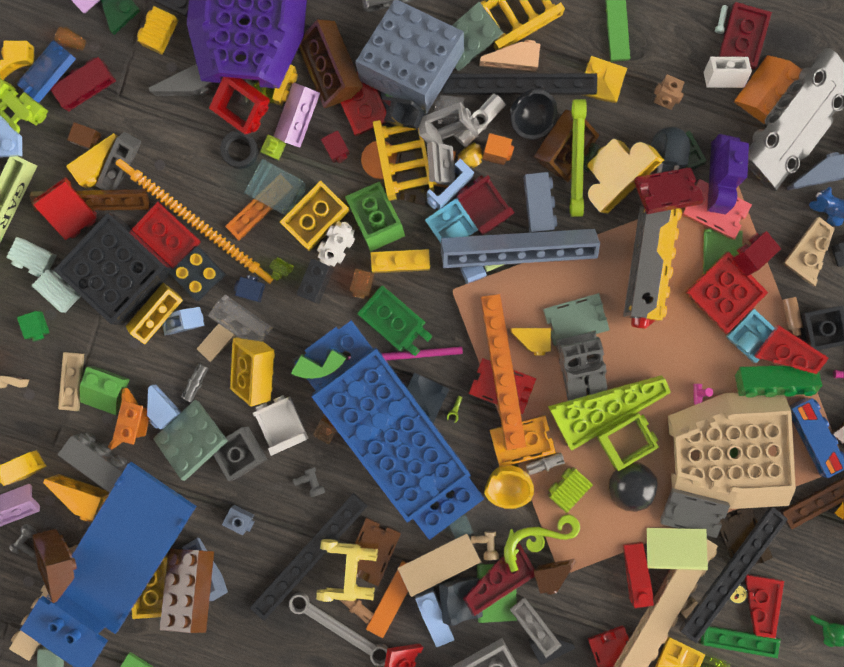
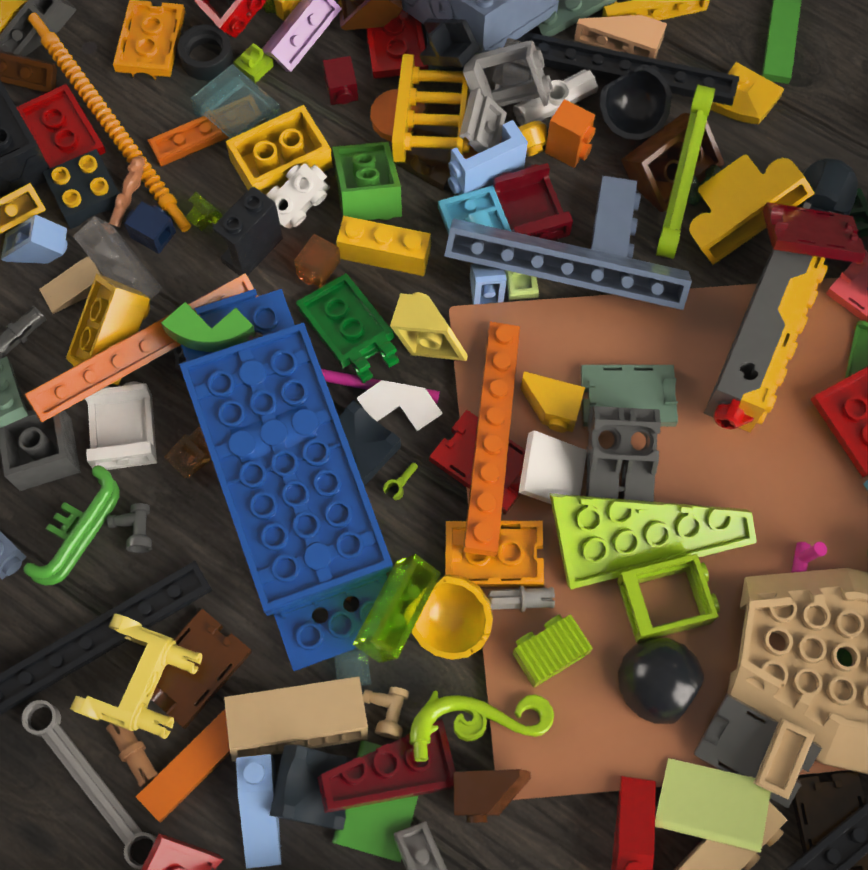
camera: 15 degrees right, 20 degrees down
medium nougat brick [654,74,684,110] -> none
none -> orange plate [24,273,258,422]
none -> bright green piece [24,465,119,586]
none -> nougat animal [109,156,145,228]
none -> light orange piece [113,0,185,81]
none -> clear neon green brick [352,554,441,663]
none -> white tile [357,380,443,431]
none -> light yellow slope [390,292,468,361]
none -> white tile [518,430,587,504]
none -> tan tile [754,719,815,800]

